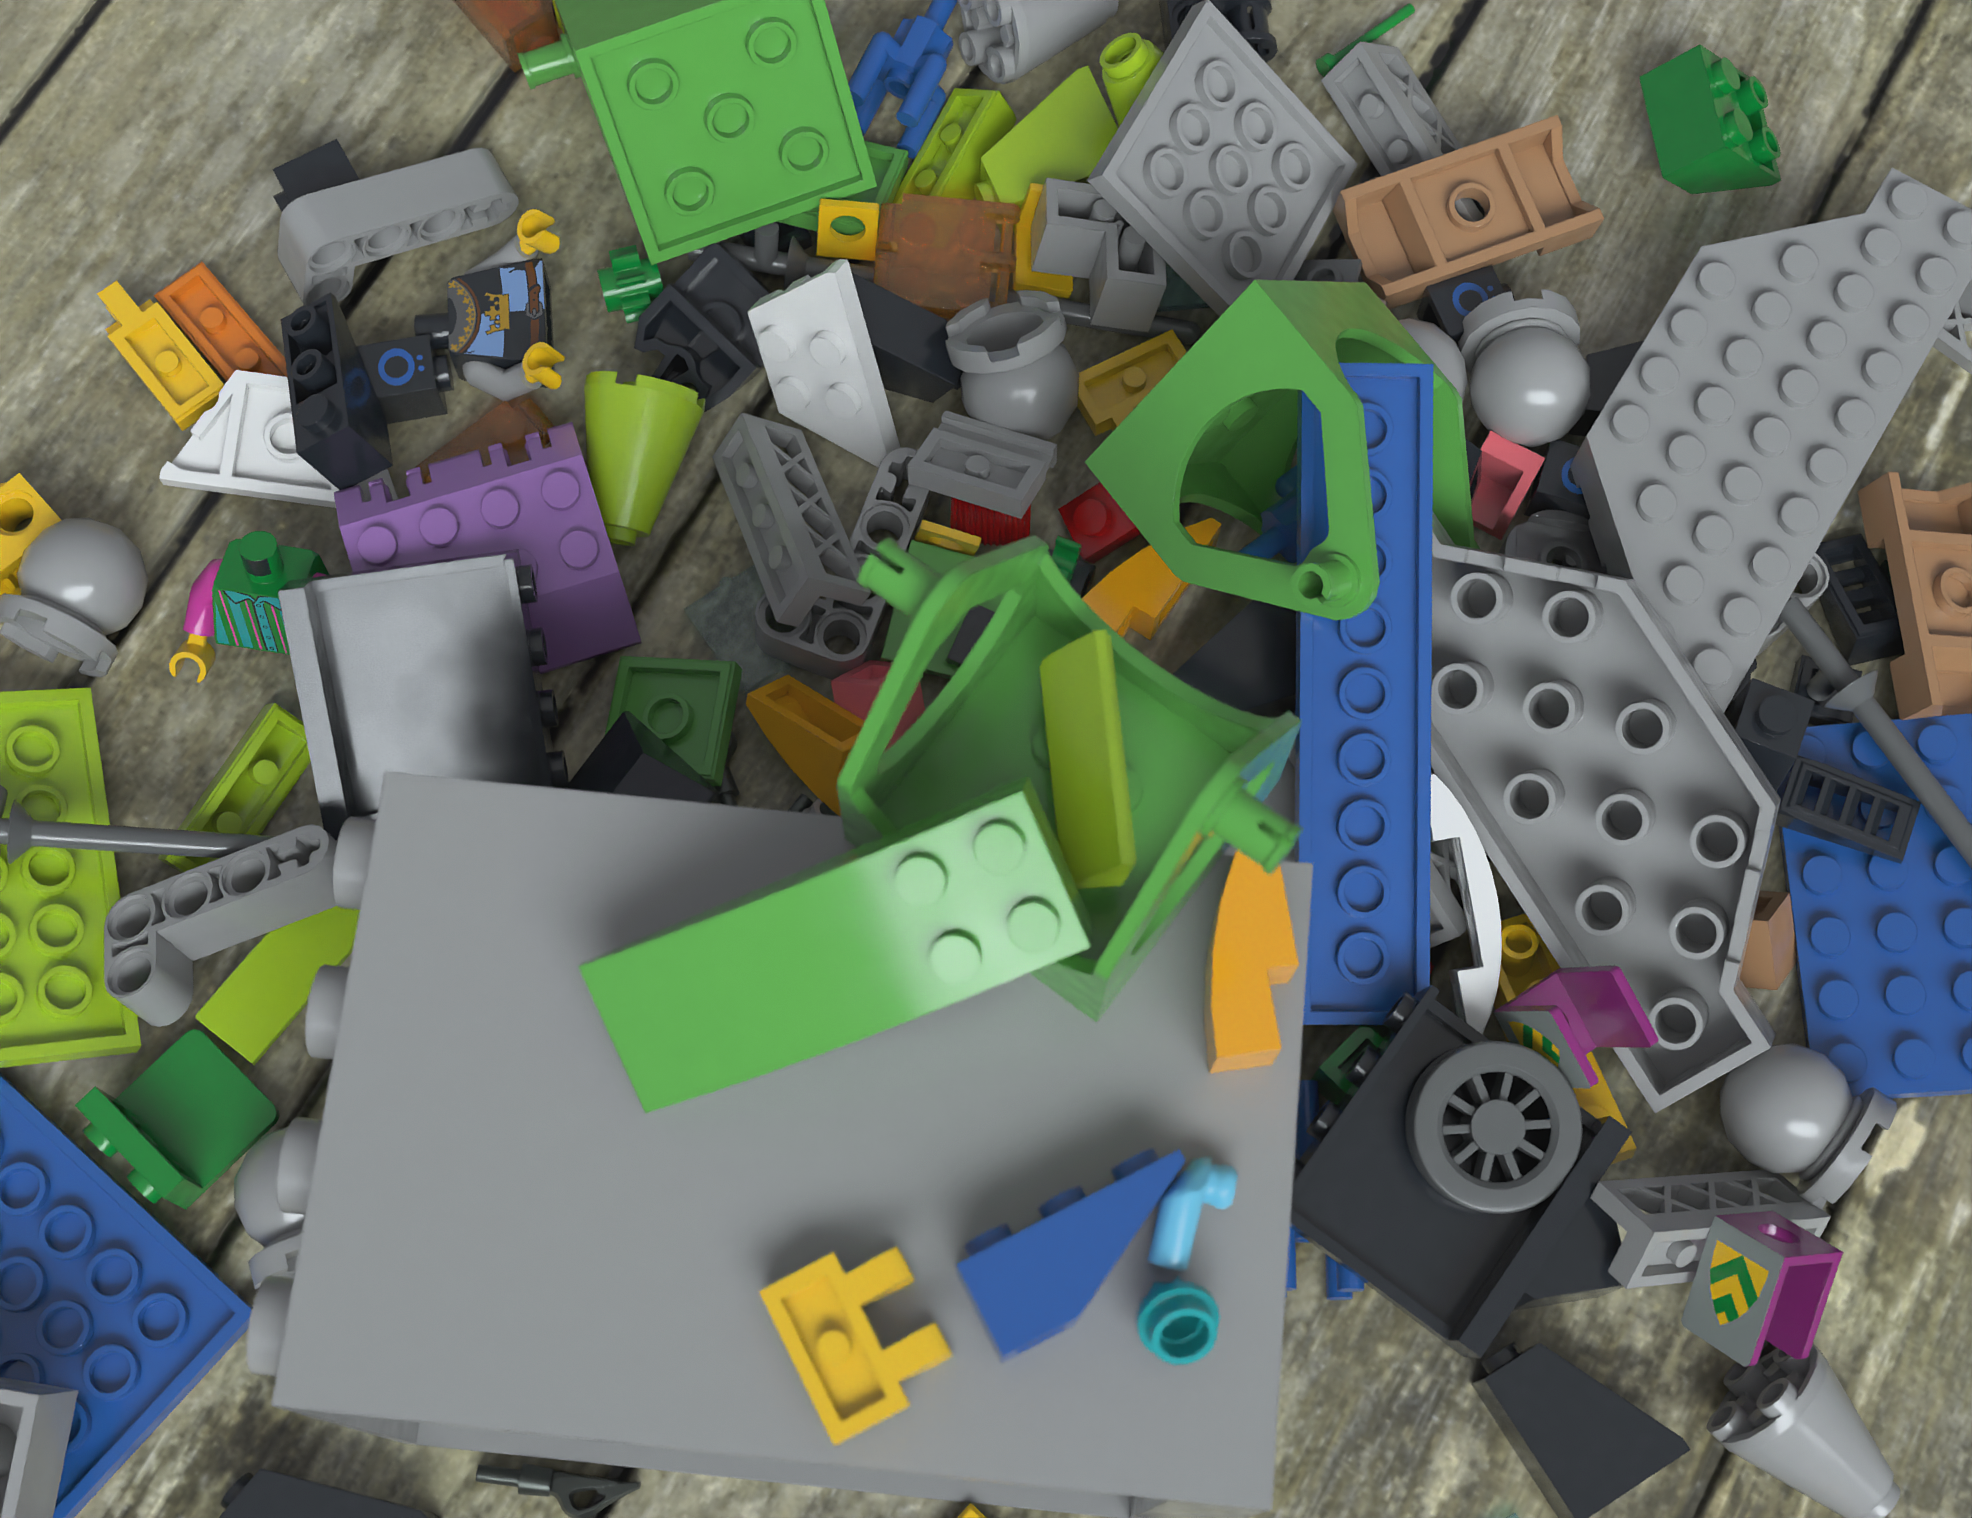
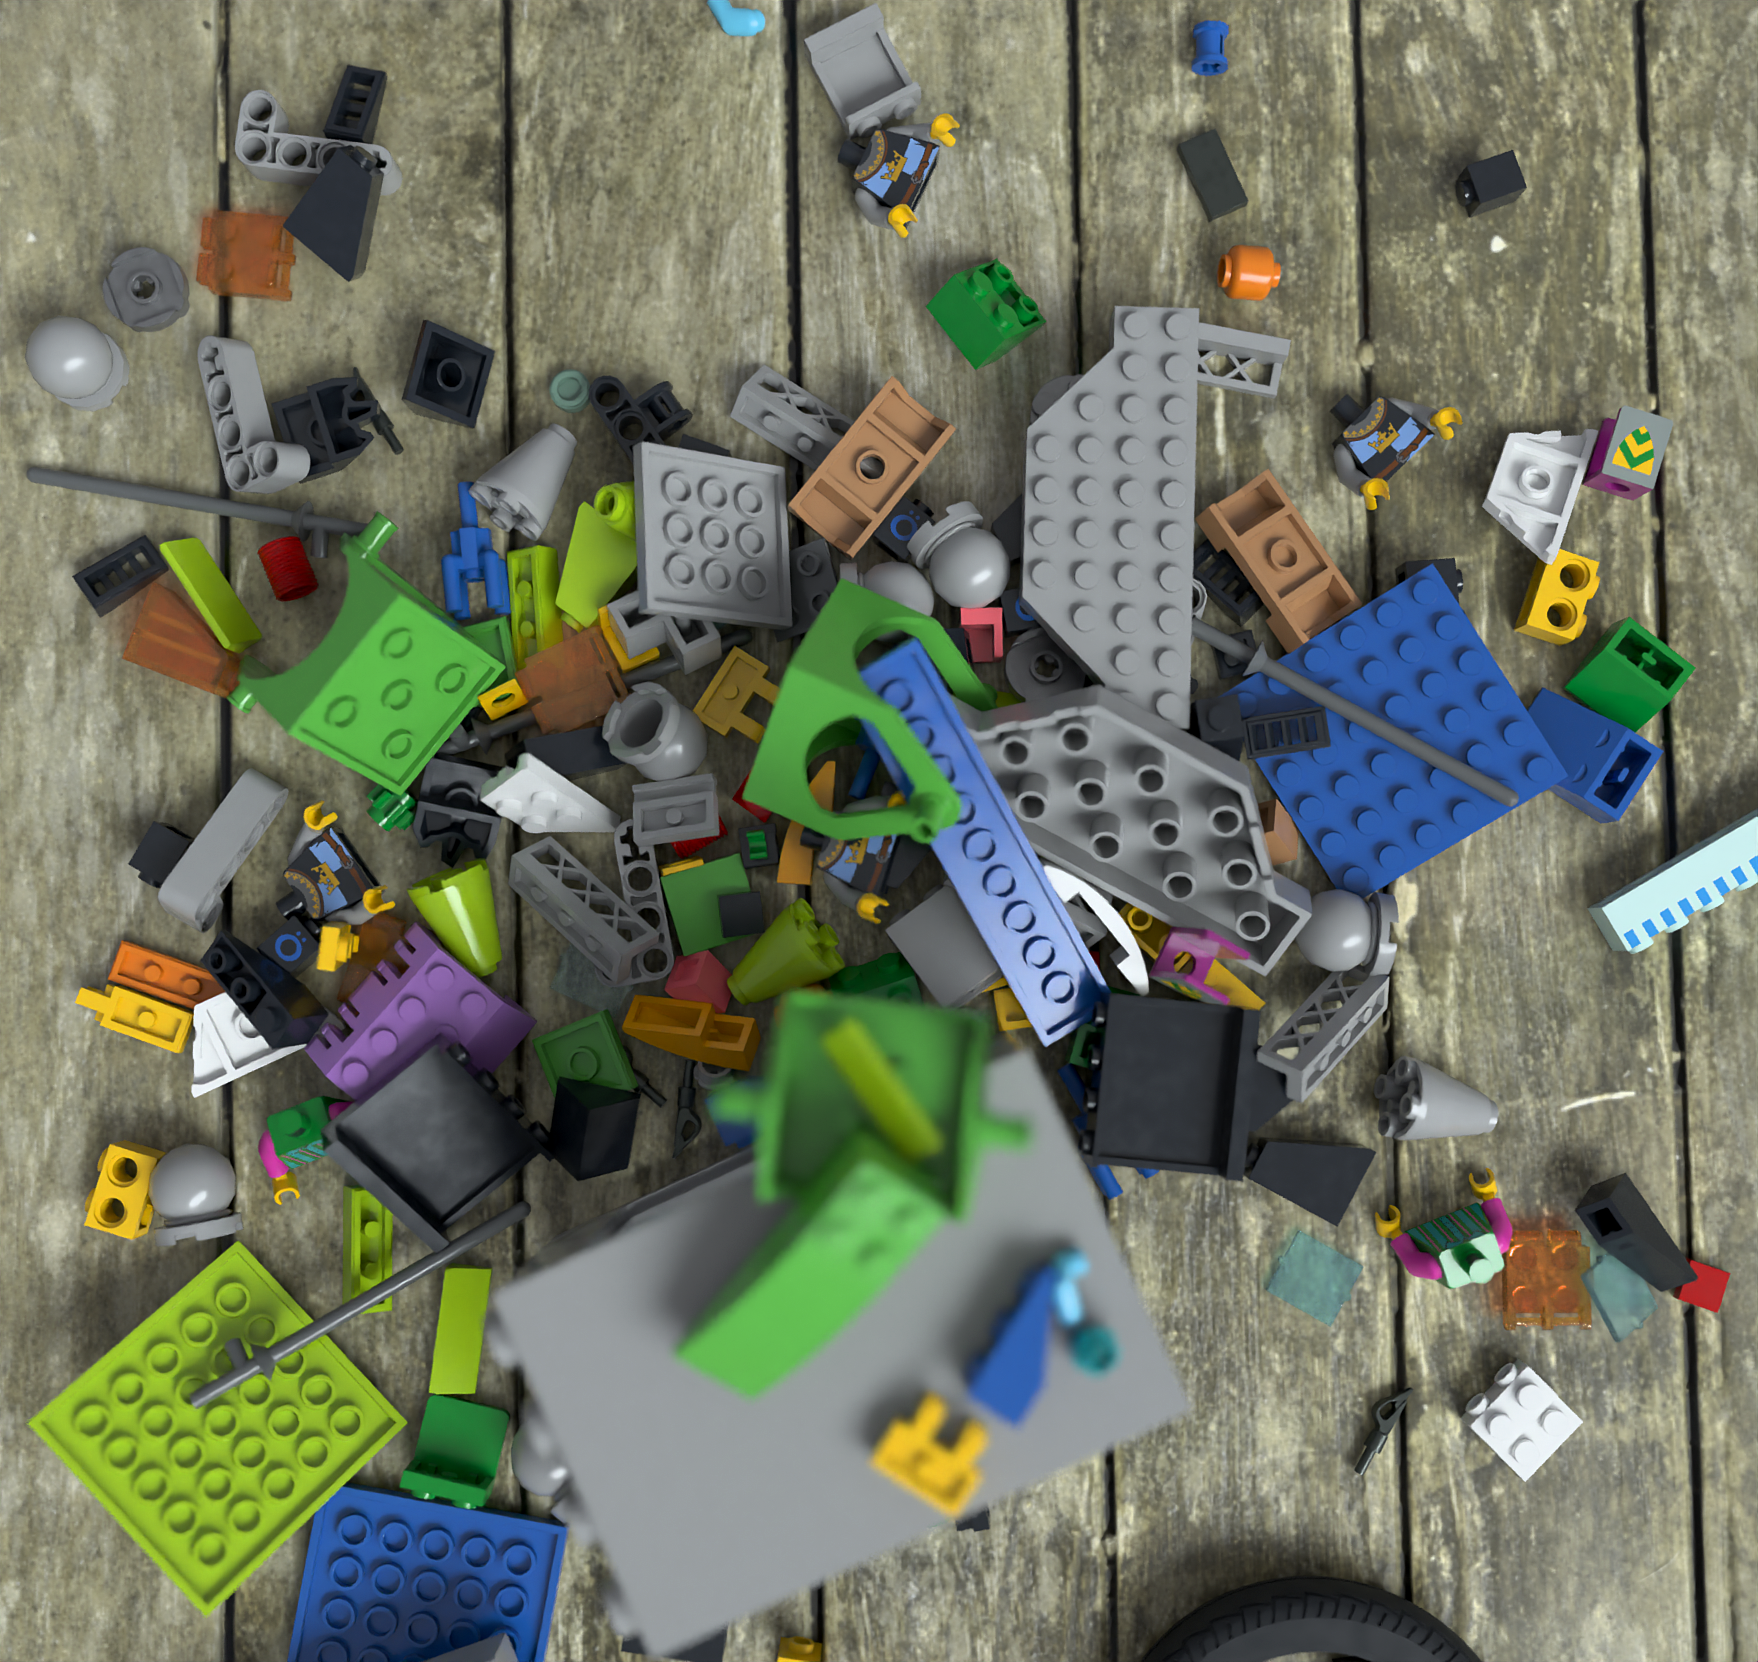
camera: 25 degrees left, 15 degrees up
light grey beam [104,824,338,1027] -> none
light orange slope [1204,850,1299,1074] -> none
green piece [1316,3,1415,77] -> none
dark grey wheel [1405,1041,1582,1214] -> none
piece [1681,1211,1843,1366] -> none
none -> yellow hinge [317,921,359,971]
none -> torso [800,793,907,924]

